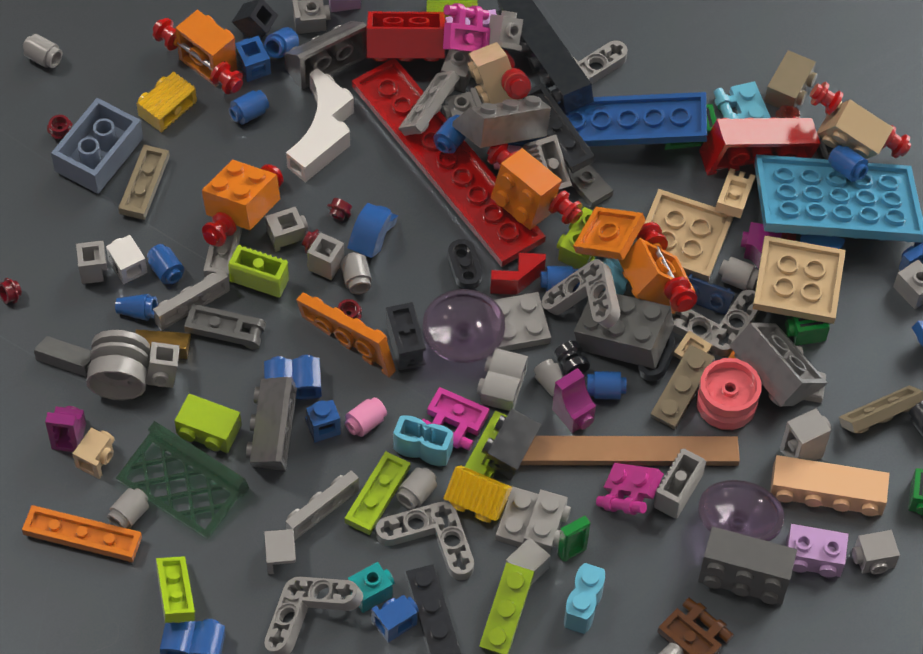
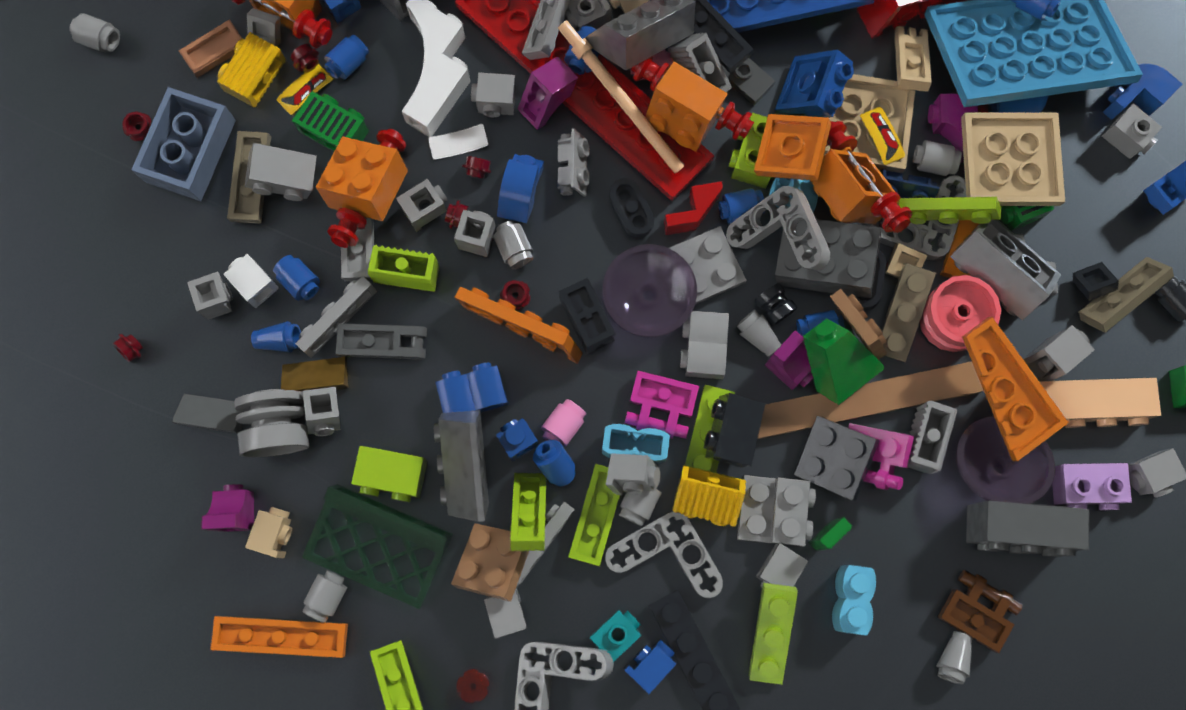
camera: 10 degrees left, 20 degrees up
none -> nougat tile [179,19,243,78]
none -> light grey brick [244,143,317,201]
none -> light grey plate [247,8,281,46]
none -> yellow sticker [277,64,333,115]
none -> dark red plate [290,44,319,72]
none -> green brick [292,91,369,152]
none -> white sticker [428,124,488,159]
none -> medium nougat plate [451,523,529,602]
none -> clear red plate [456,669,489,703]
none -> light grey brick [471,72,516,117]
none -> lime plate [510,473,546,551]
none -> magenta arch [518,56,578,130]
none -> blue brick [533,440,576,486]
none -> light grey hinge [557,129,590,196]
none -> light nougat bar [558,20,684,174]
none -> light grey brick [606,454,660,495]
none -> blue plate [775,50,854,118]
none -> plate [794,416,880,500]
none -> green slope [803,318,884,405]
none -> medium nougat plate [830,289,887,360]
none -> yellow sticker [860,107,905,165]
none -> lime plate [899,197,1001,224]
none -> orange wing [962,317,1069,461]
none -> black plate [1073,262,1119,301]

